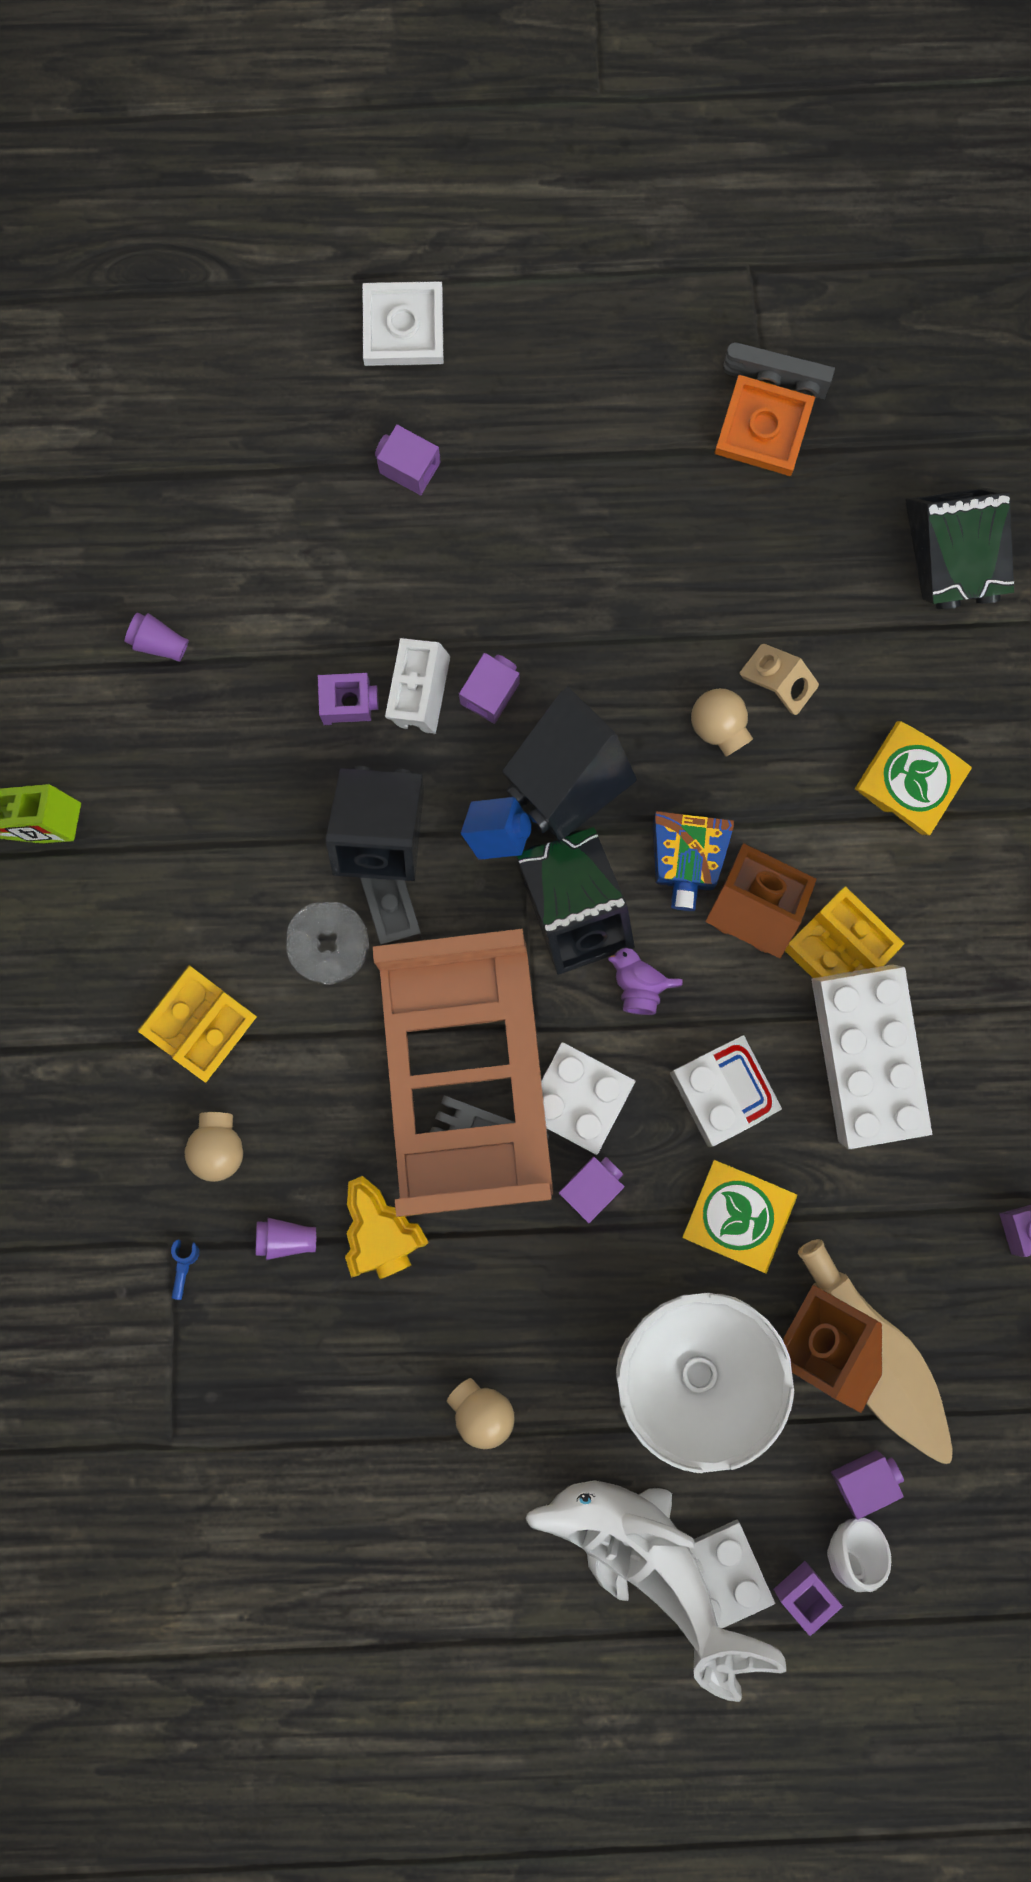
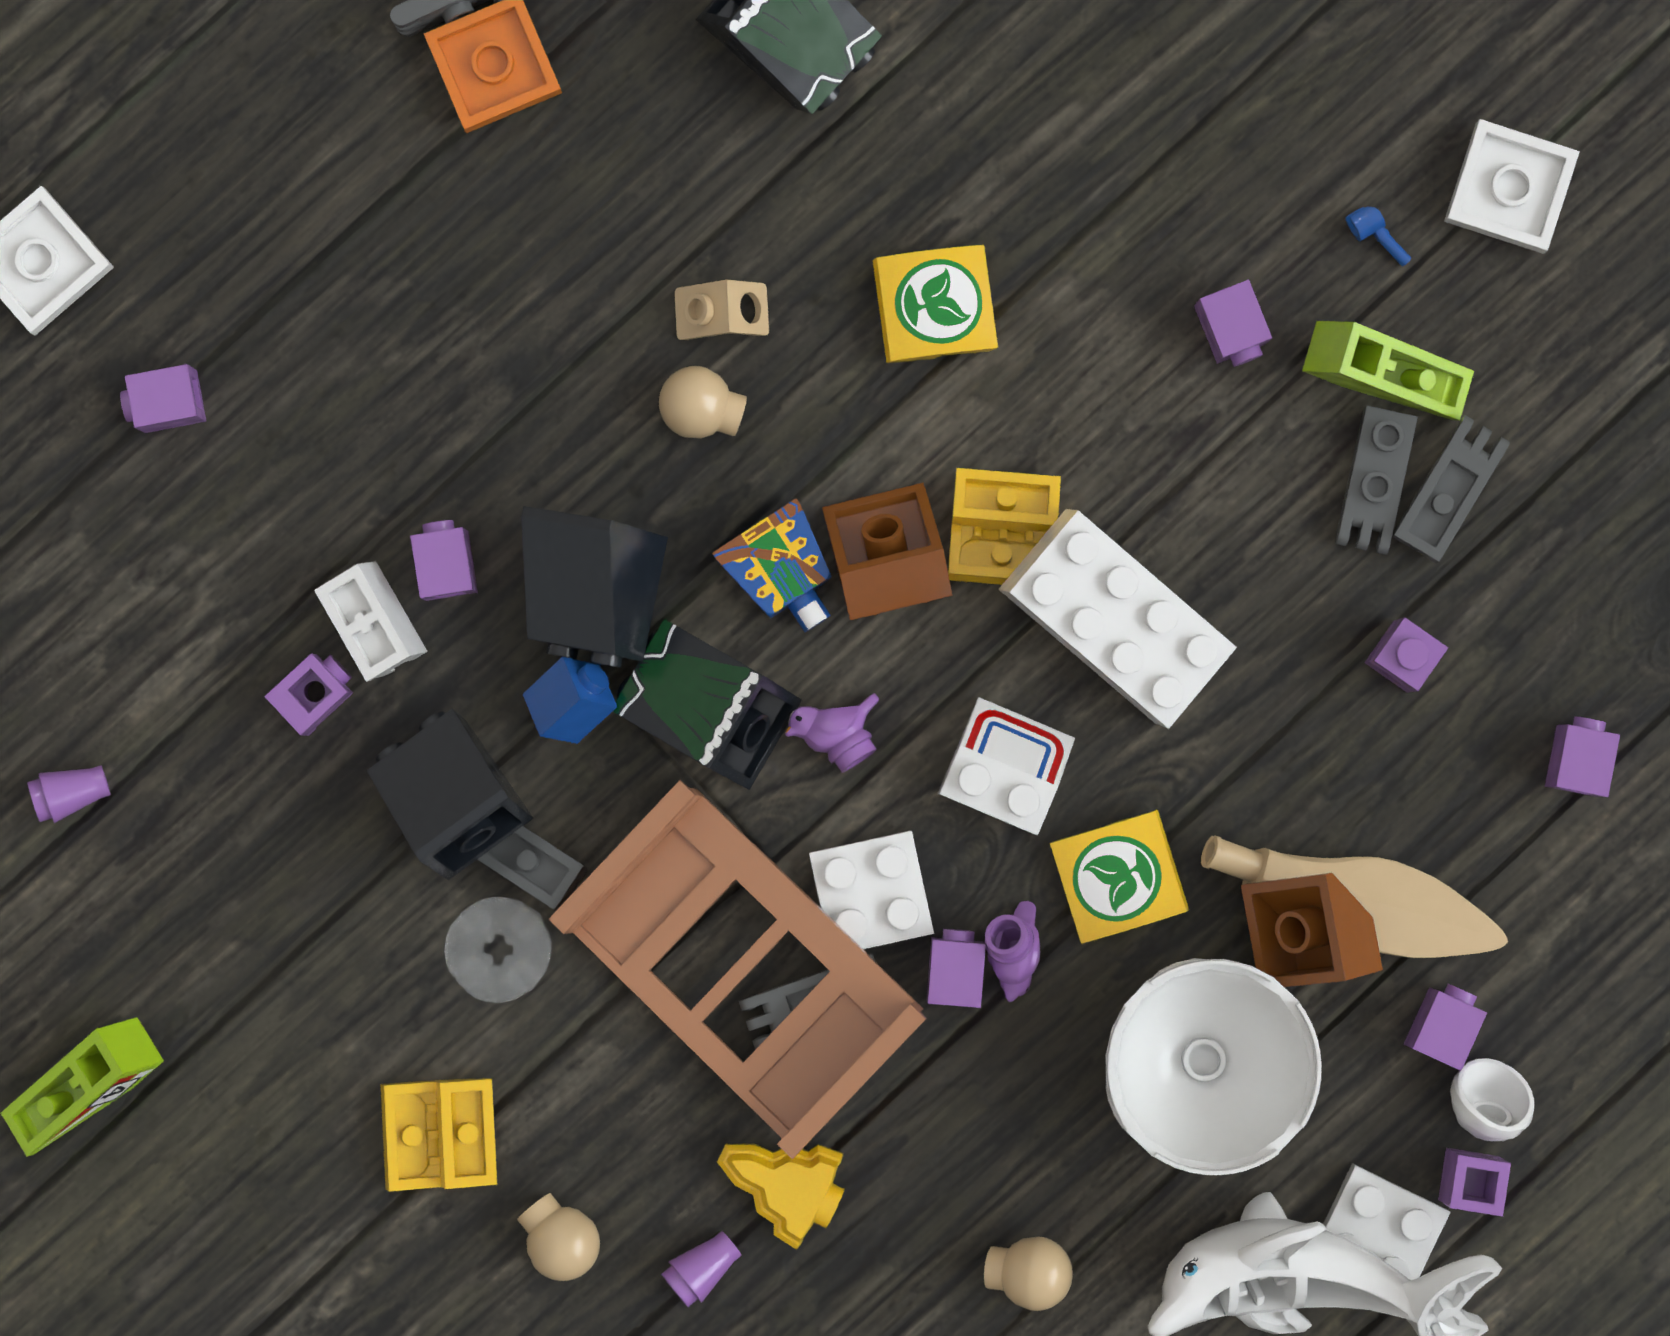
camera: 45 degrees left, 5 degrees up
none -> medium lavender animal [985,901,1040,1002]

